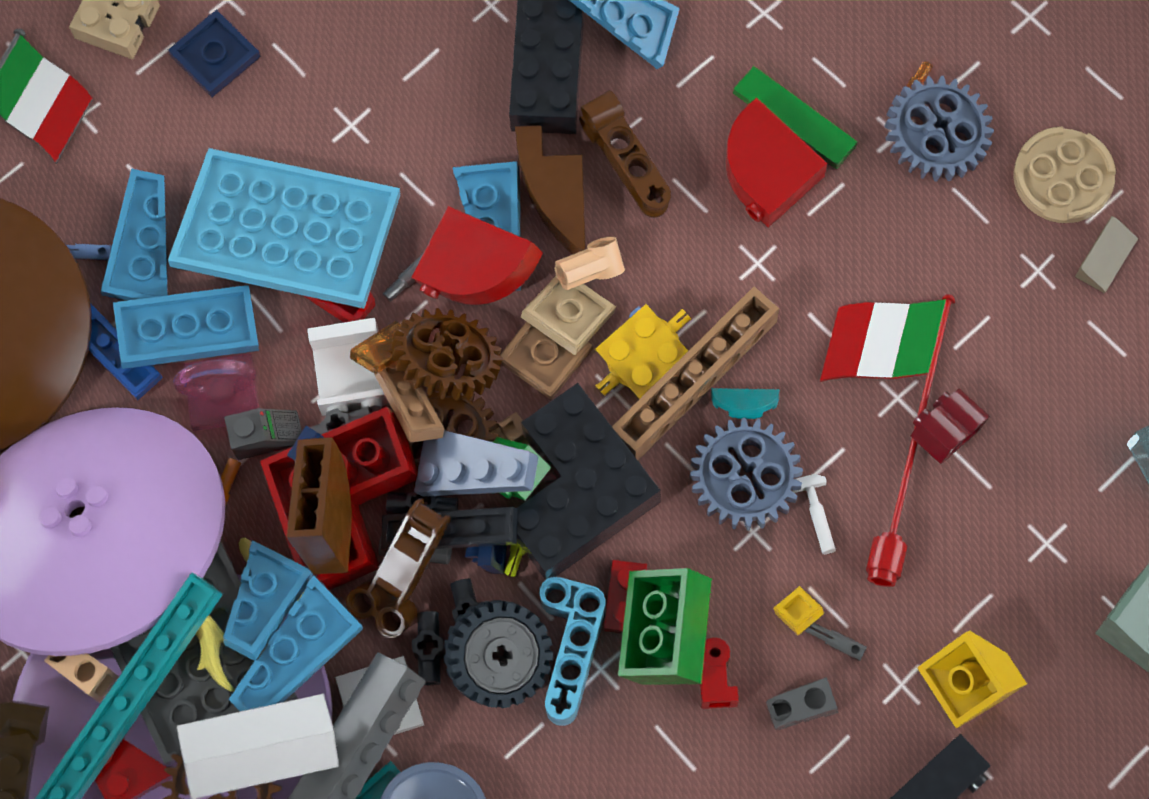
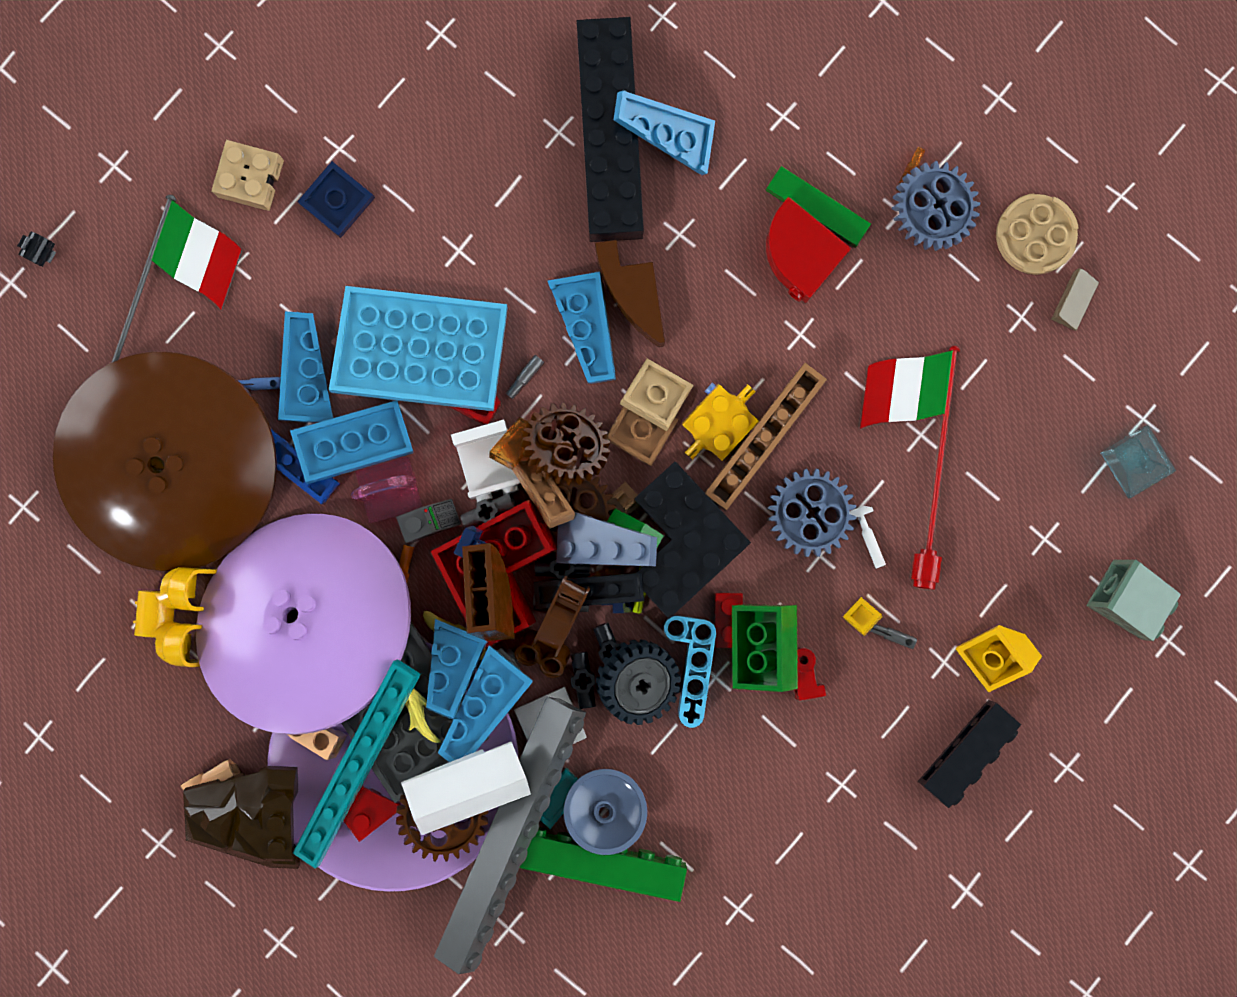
camera: 20 degrees left, 15 degrees up
red brick [411,206,543,305] -> none
light nougat piece [554,237,625,290] -> none
reddish brown piece [579,90,671,218] -> none
teal tile [711,388,780,420] -> none
dark grey leg [766,677,839,730] -> none
dark red brick [910,388,990,464] -> none

